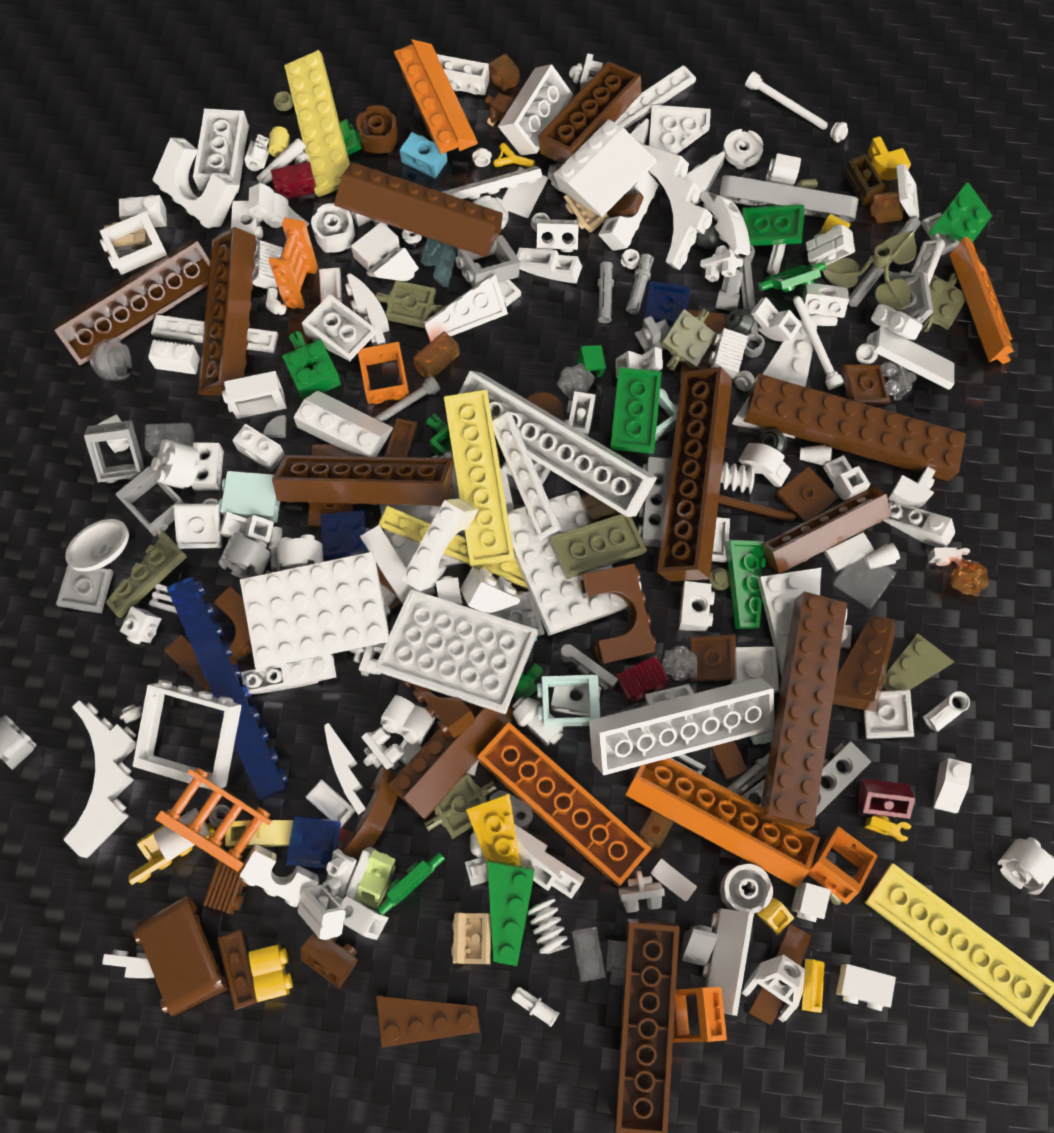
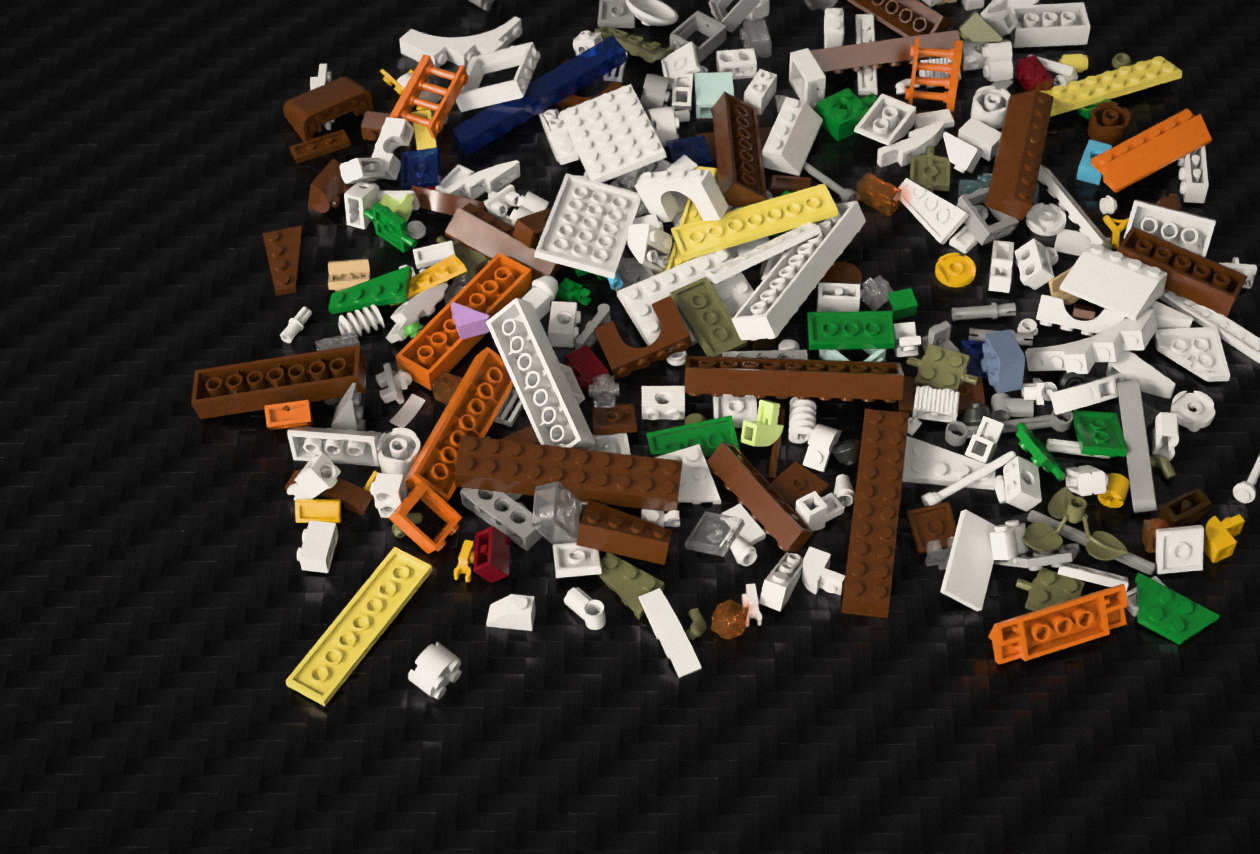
camera: 85 degrees right, 20 degrees down
white brick [151,440,199,489] -> none
white hips [245,134,269,171] -> none
yellow brick [249,945,293,1002] -> none
white hips [322,849,357,898] -> none
orange window [358,342,409,404] -> none
clear orange brick [490,54,519,91] -> none
light aqua window [537,675,600,727] -> none
none -> bright green plate [404,321,424,338]
none -> white plate [407,221,426,239]
none -> white tile [413,241,456,269]
none -> lavender slope [451,302,490,340]
none -> clear brick [532,481,582,545]
none -> white slope [639,588,702,678]
none -> olive arm [686,608,706,640]
none -> yellowish green brick [740,399,784,447]
none -> yellow tile [935,253,976,288]
none -> slope [959,10,1003,42]
none -> sand blue brick [981,329,1026,394]

